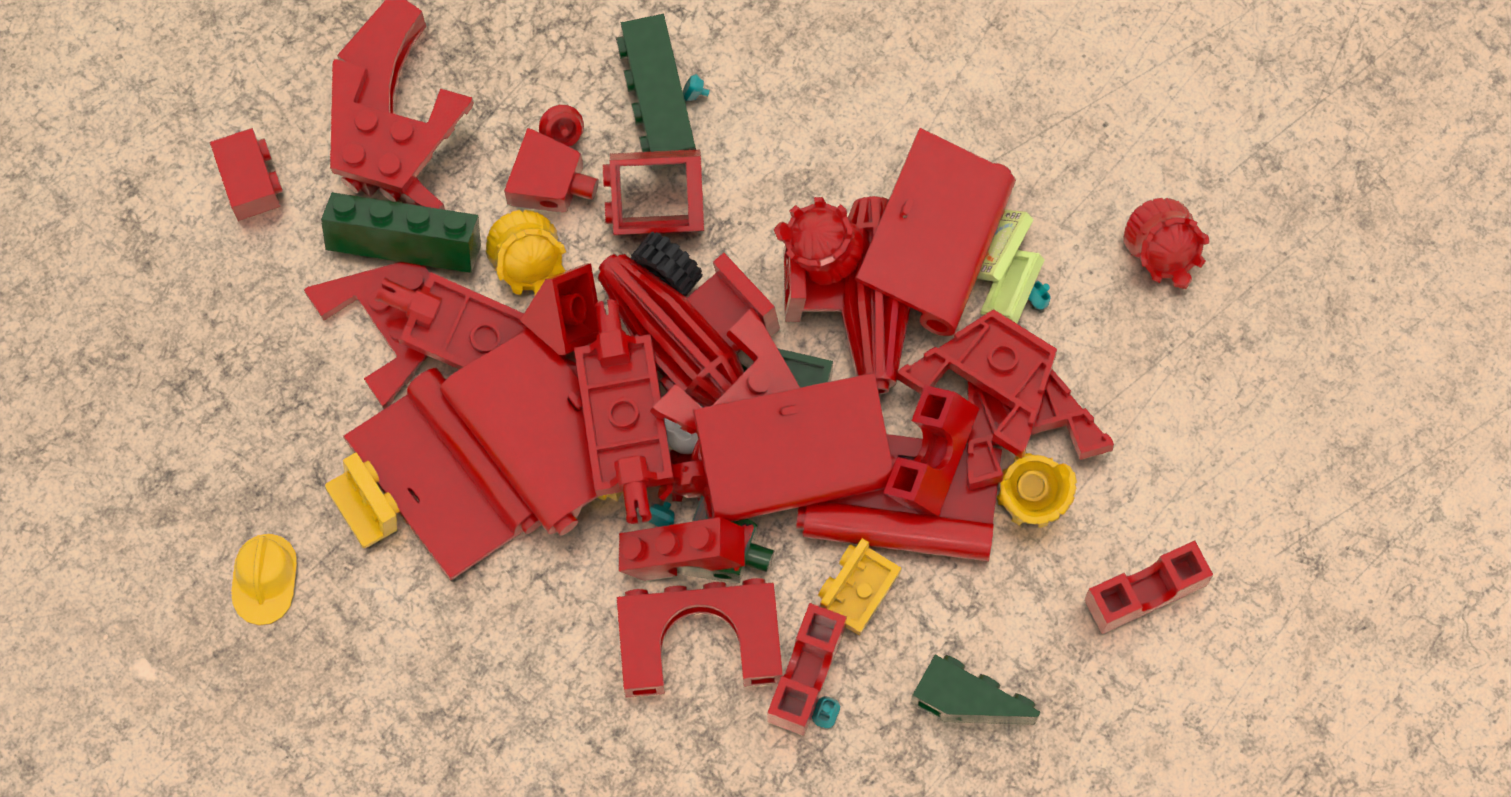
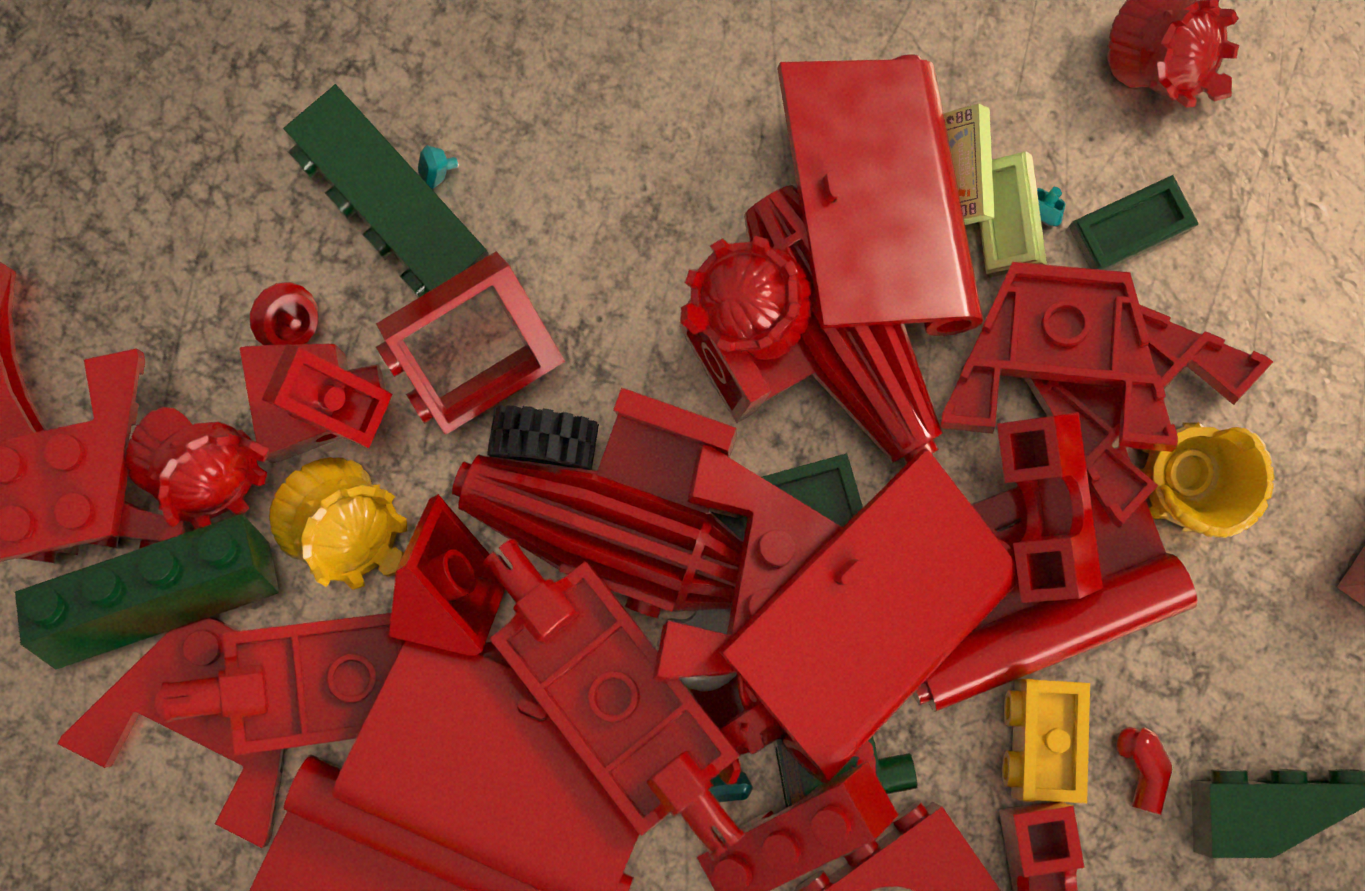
camera: 35 degrees left, 10 degrees up
none -> red hair [126,407,269,530]
none -> red slope [262,344,393,448]
none -> dark green tile [1069,175,1199,270]
none -> red arm [1117,727,1172,815]

